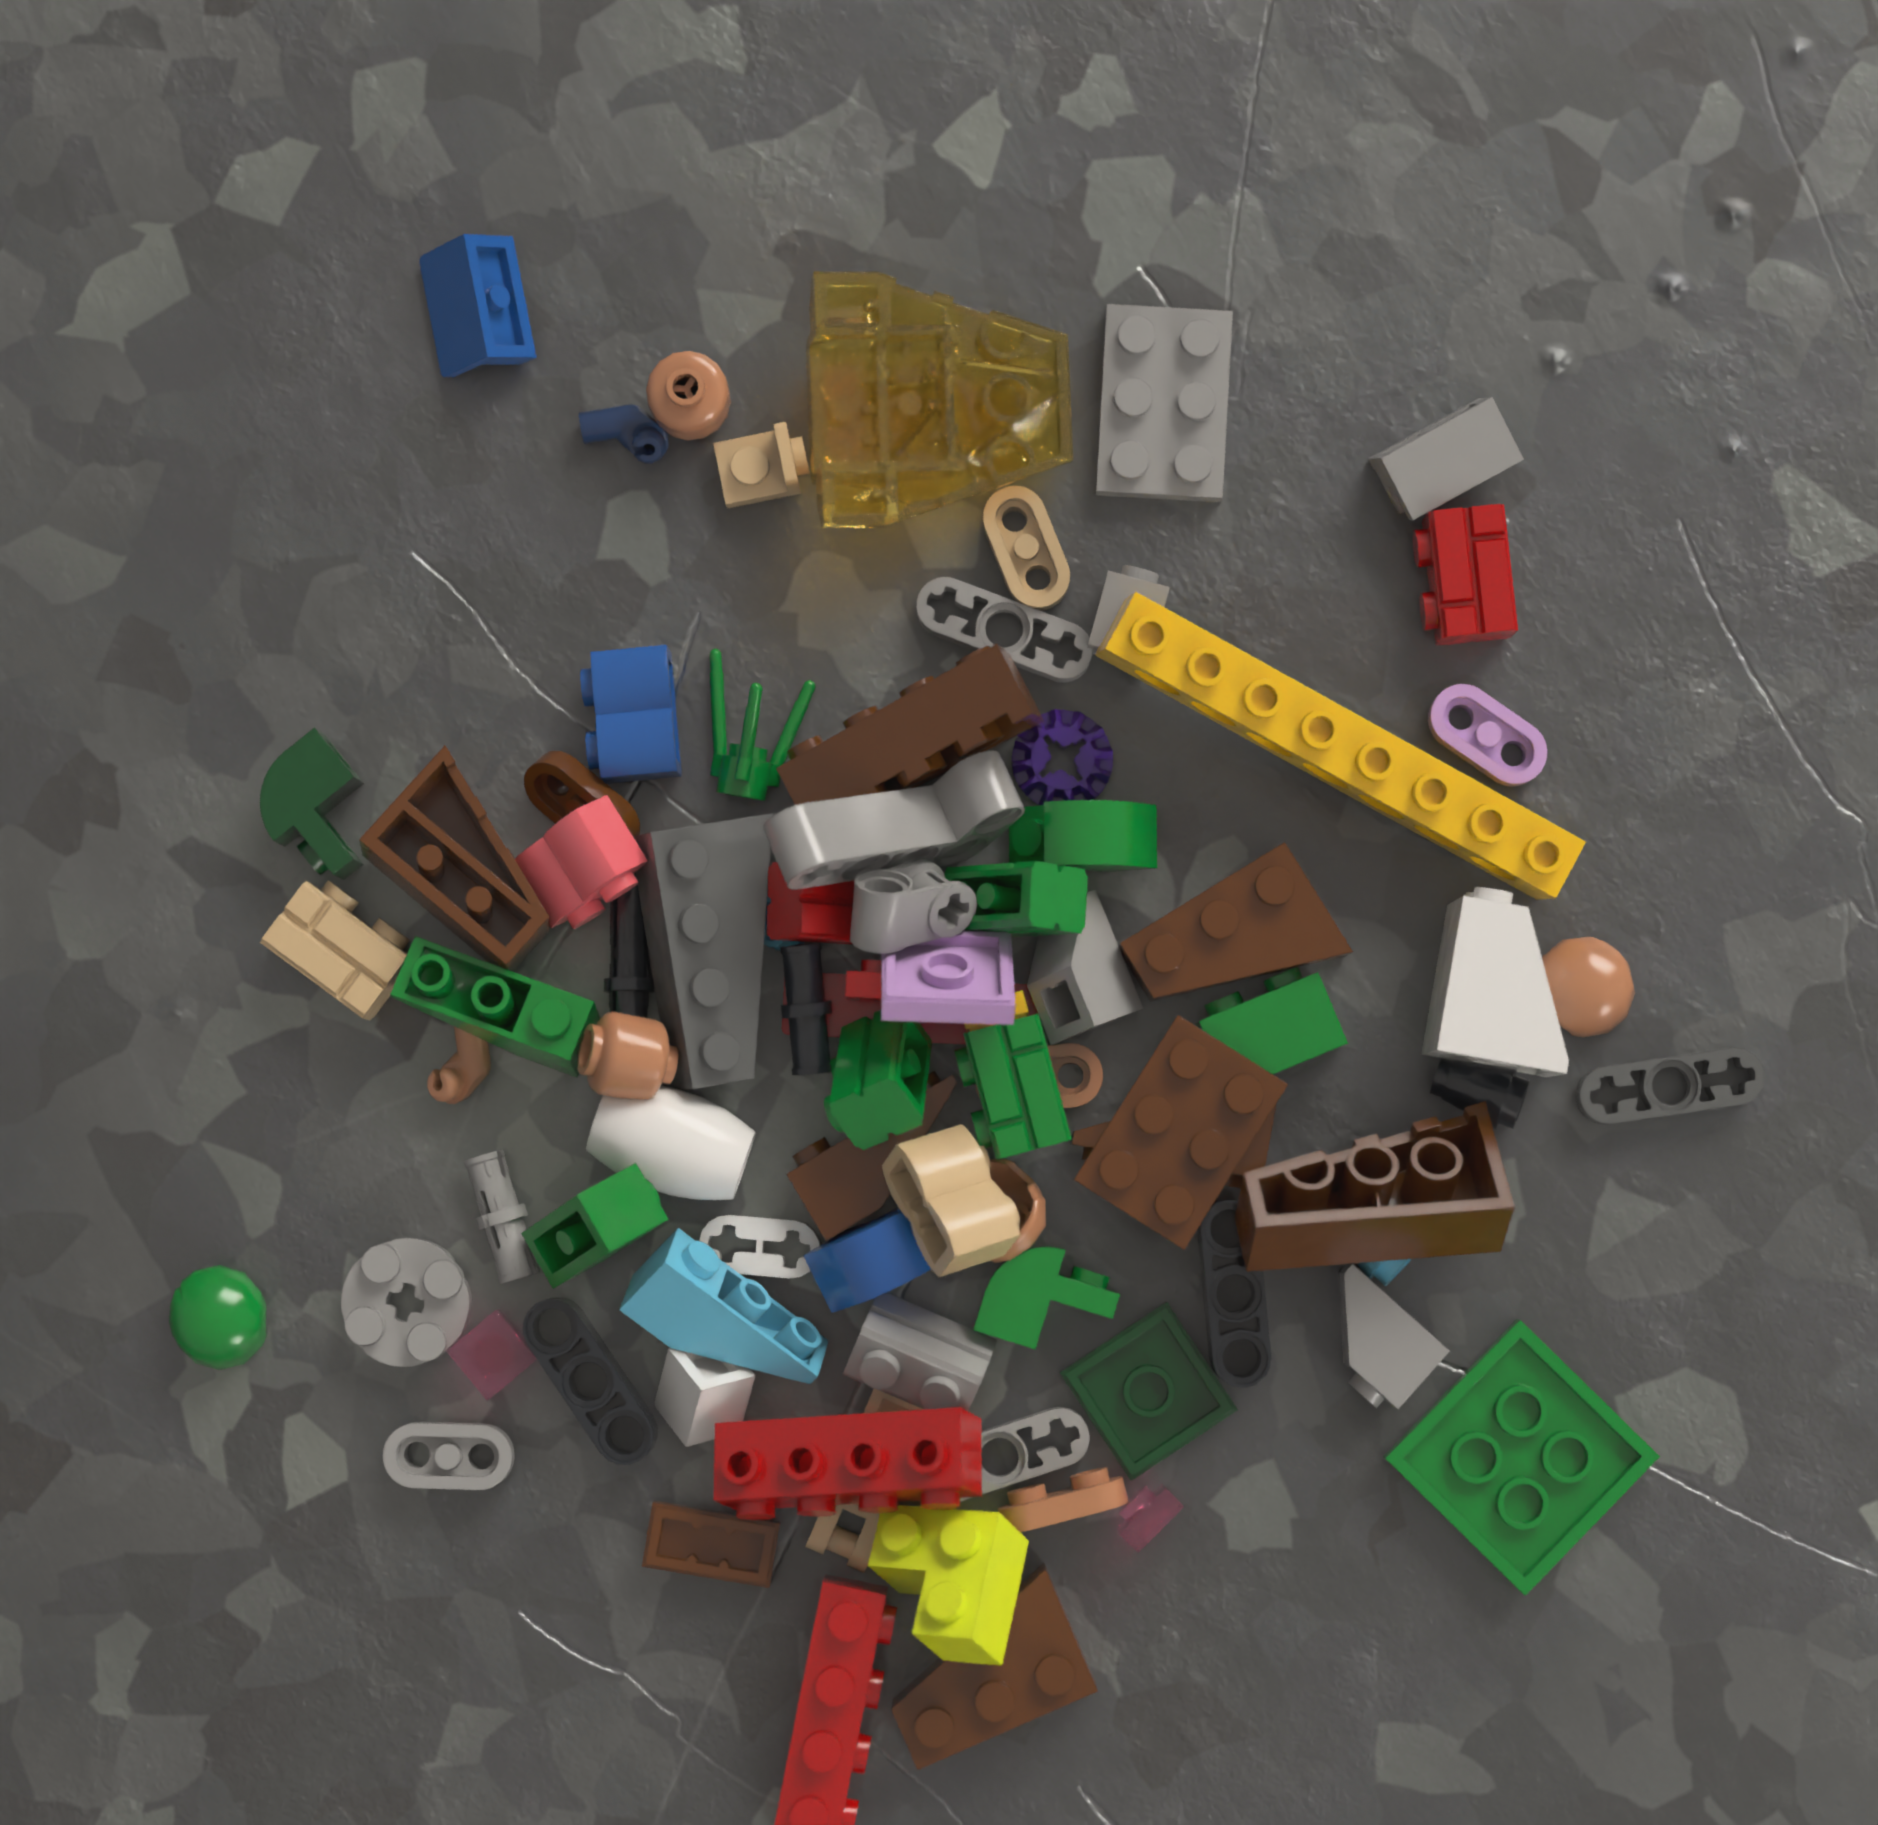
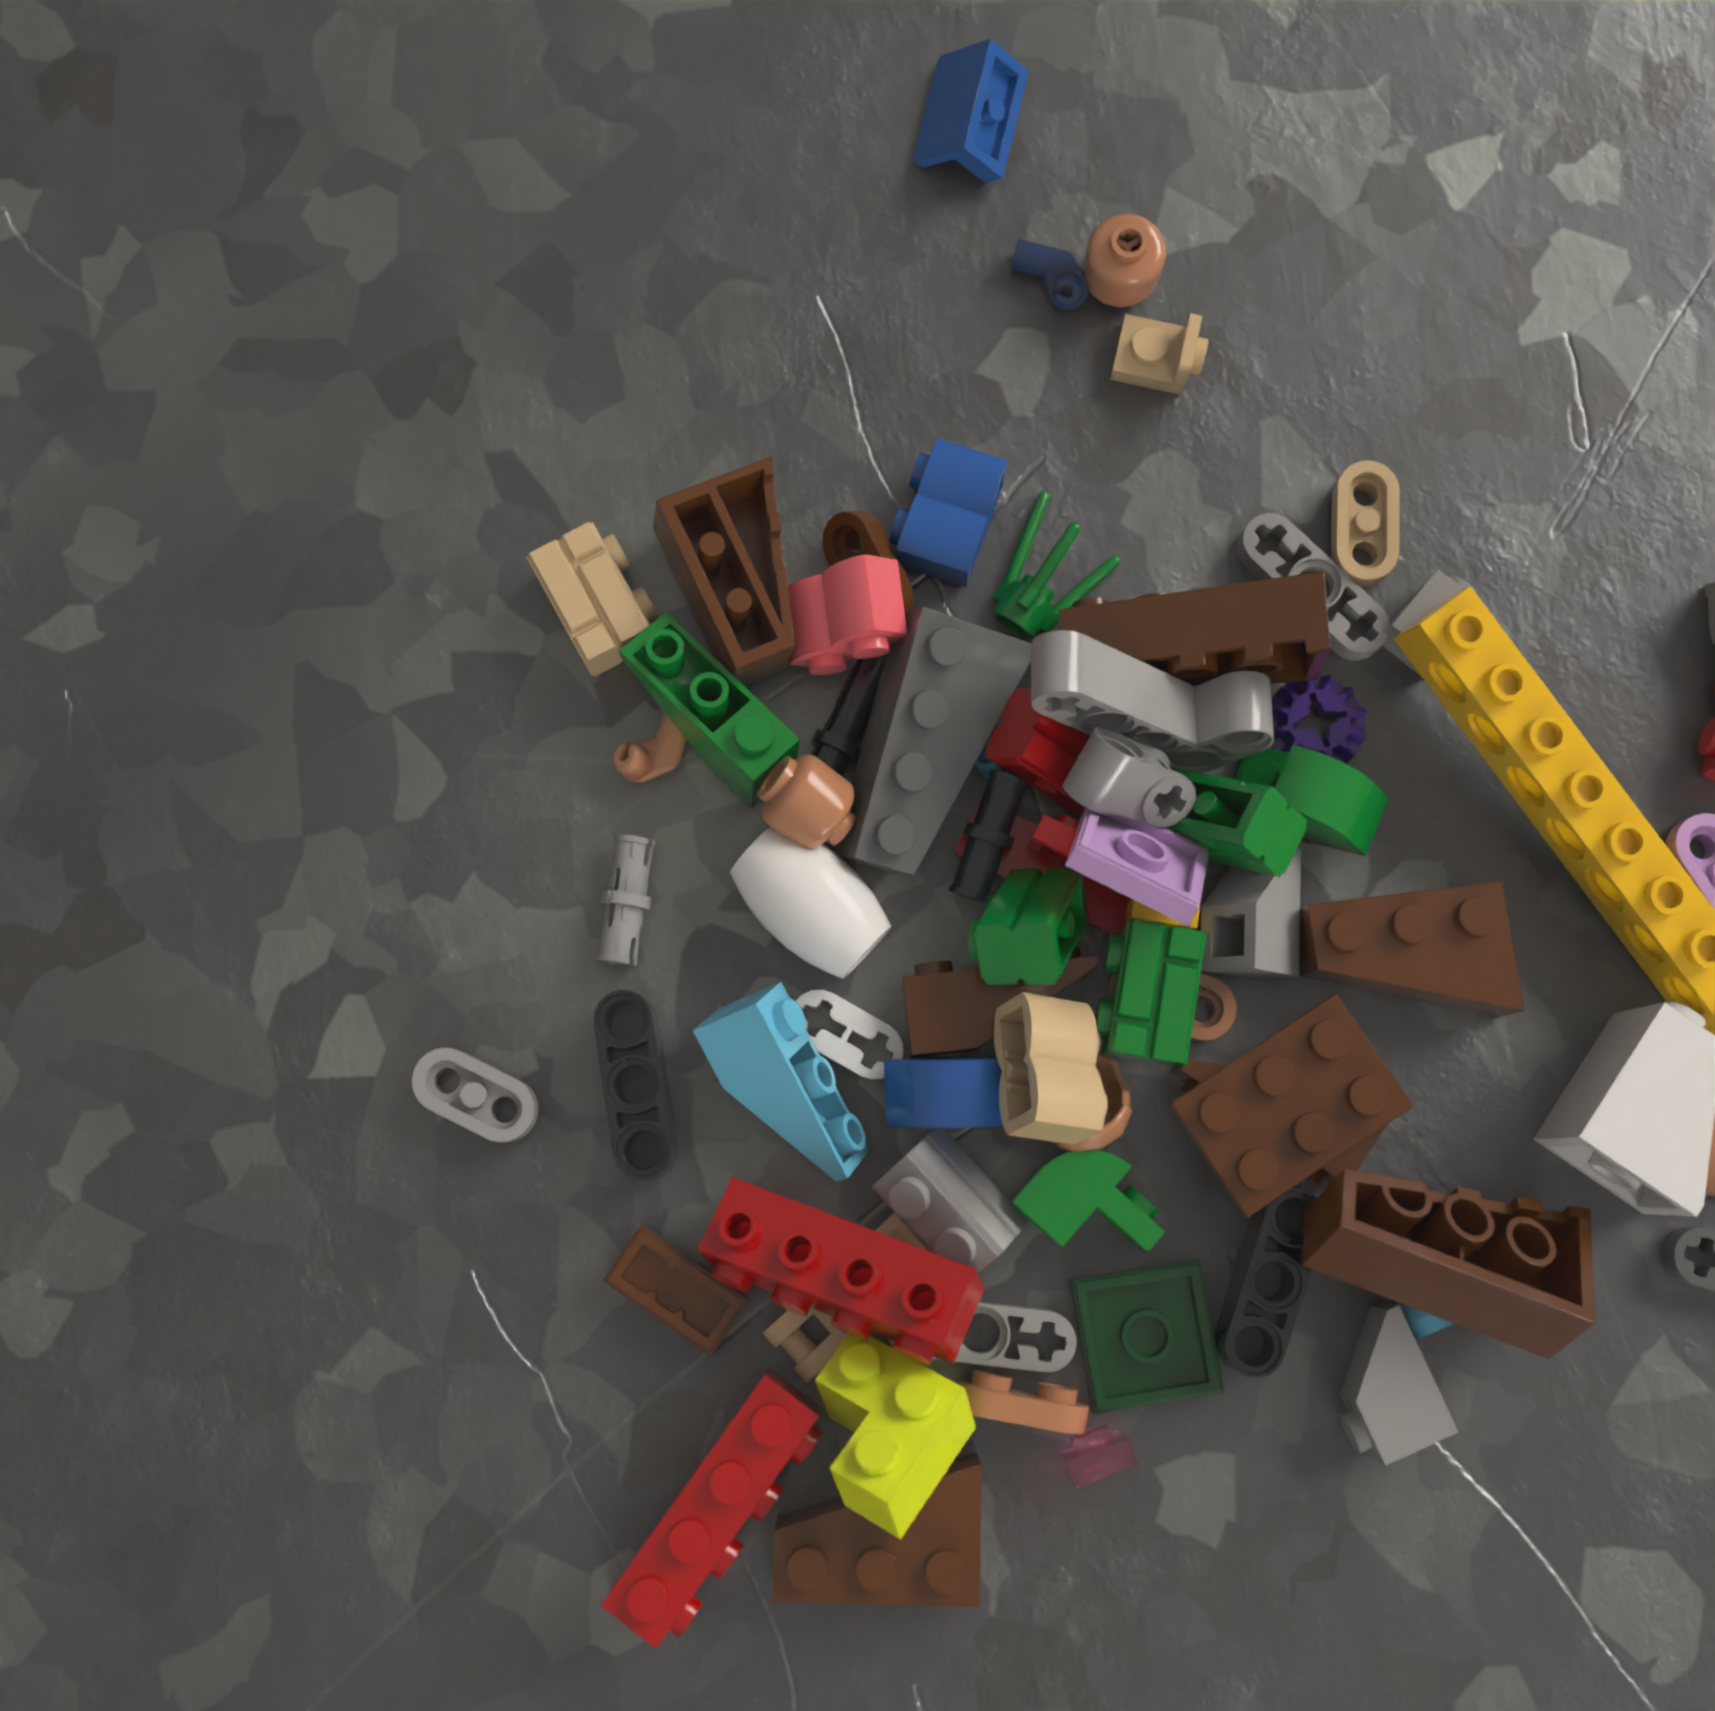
camera: 20 degrees right, 5 degrees down
green hair [169,1265,267,1370] -> none
dark green brick [260,727,364,880] -> none
light grey plate [341,1238,472,1367] -> none
clear pink plate [447,1309,537,1401] -> none
green brick [521,1163,668,1289] -> none
white panel [655,1348,756,1447] -> none
clear yellow wedge [806,271,1073,528] -> none
light grey plate [1096,304,1233,502] -> none
green brick [1195,966,1348,1074] -> none
green plate [1383,1319,1660,1596] -> none
black cone [1430,1057,1530,1130] -> none

